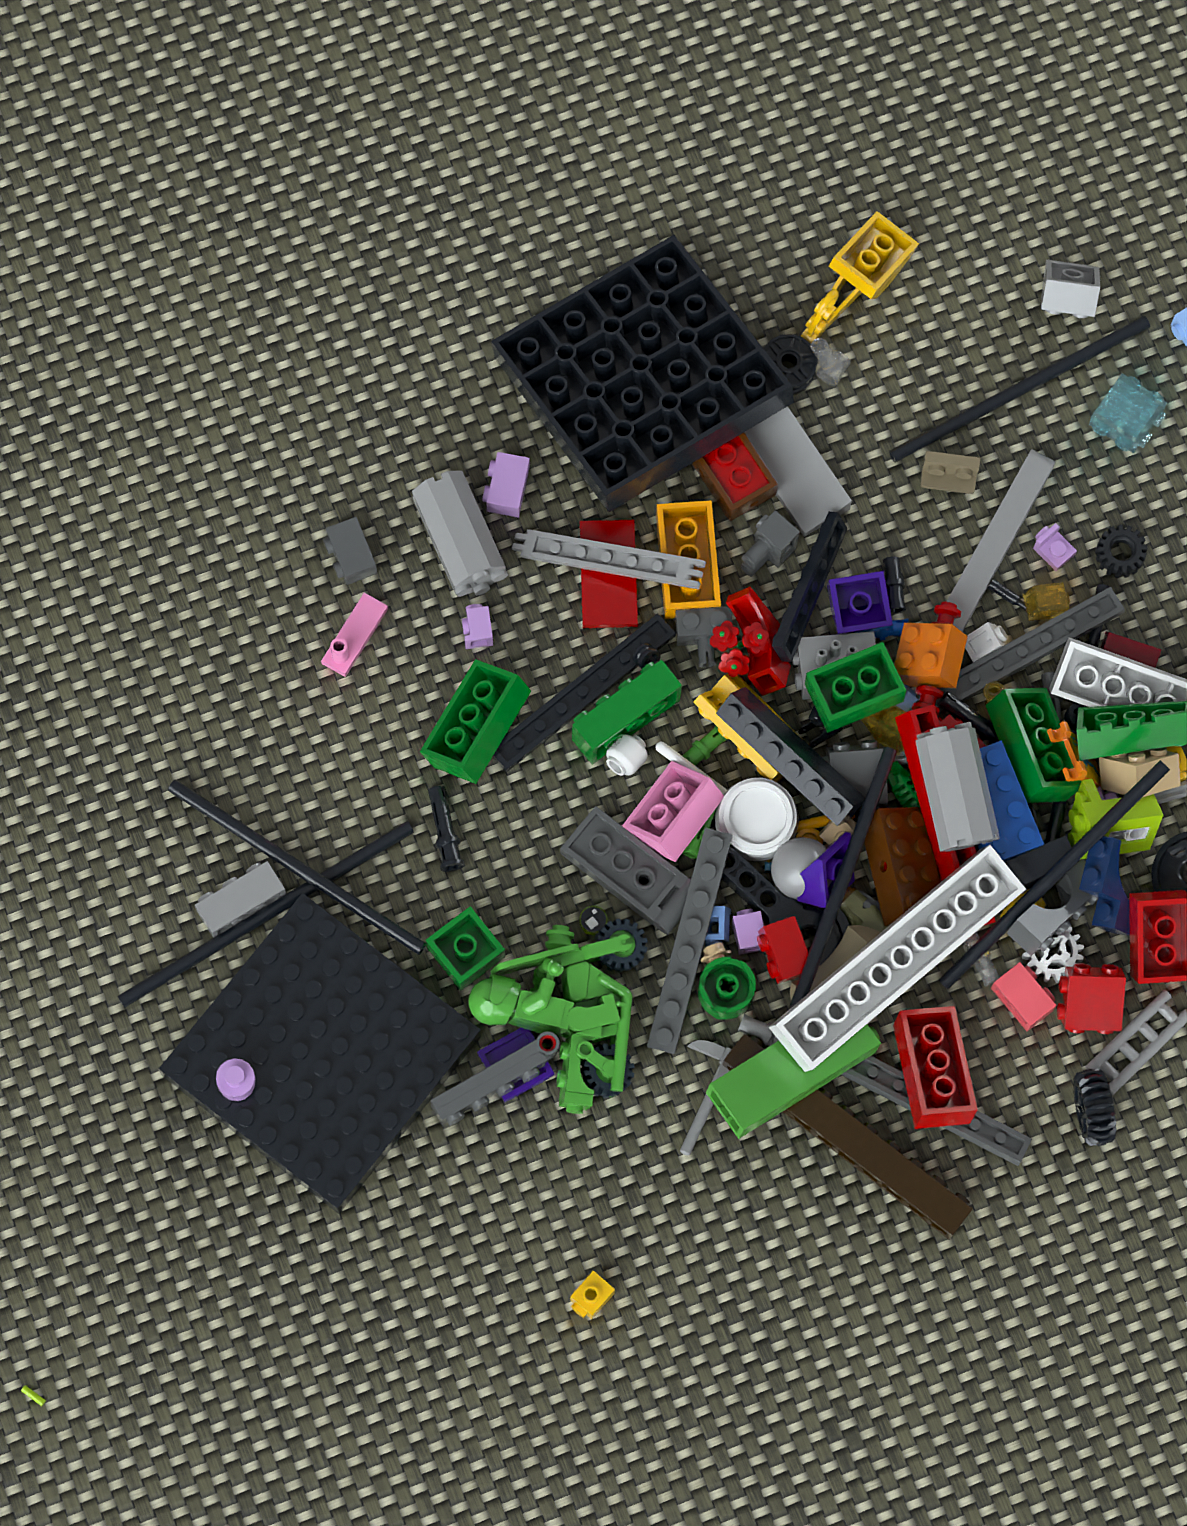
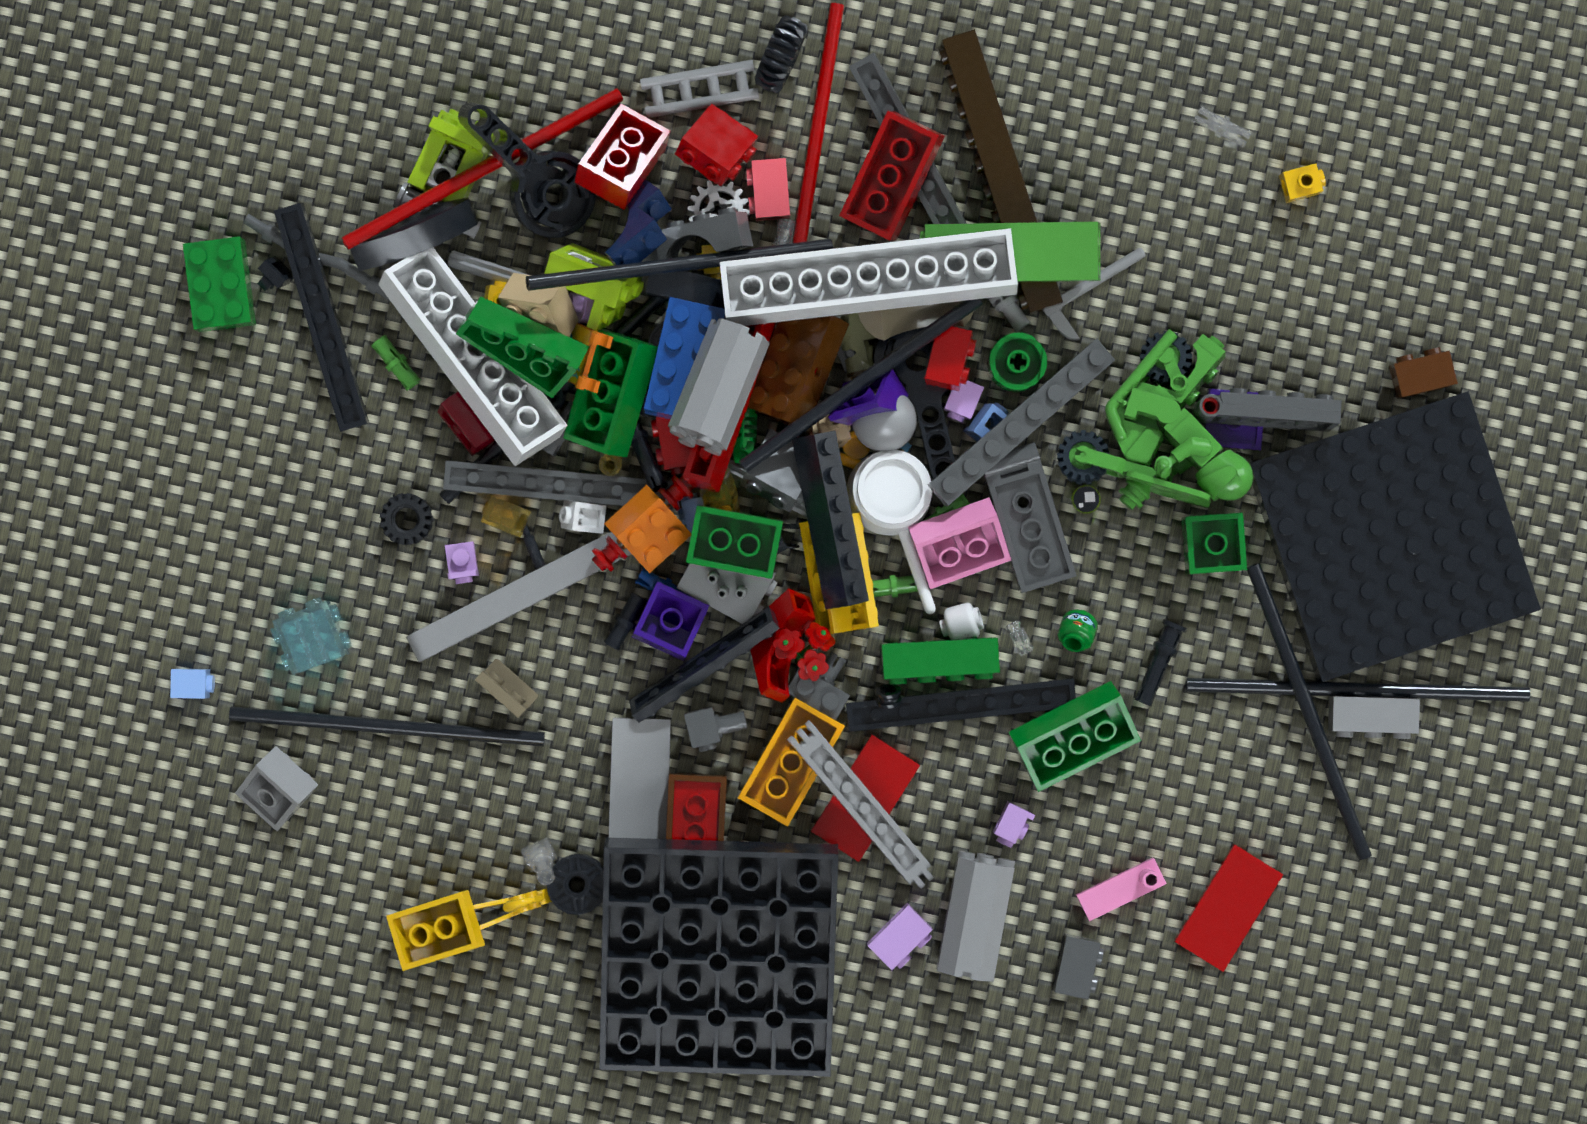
camera: 150 degrees left, 15 degrees up
lavender piece [216,1059,256,1101] -> none
tan plate [700,942,731,965] -> none
none -> red piece [792,3,844,243]
none -> clear piece [1006,620,1034,655]
none -> green head [1057,609,1098,652]
none -> red tile [1174,844,1283,972]
none -> clear pin [1193,105,1252,148]
none -> reddish brown brick [1389,347,1458,399]

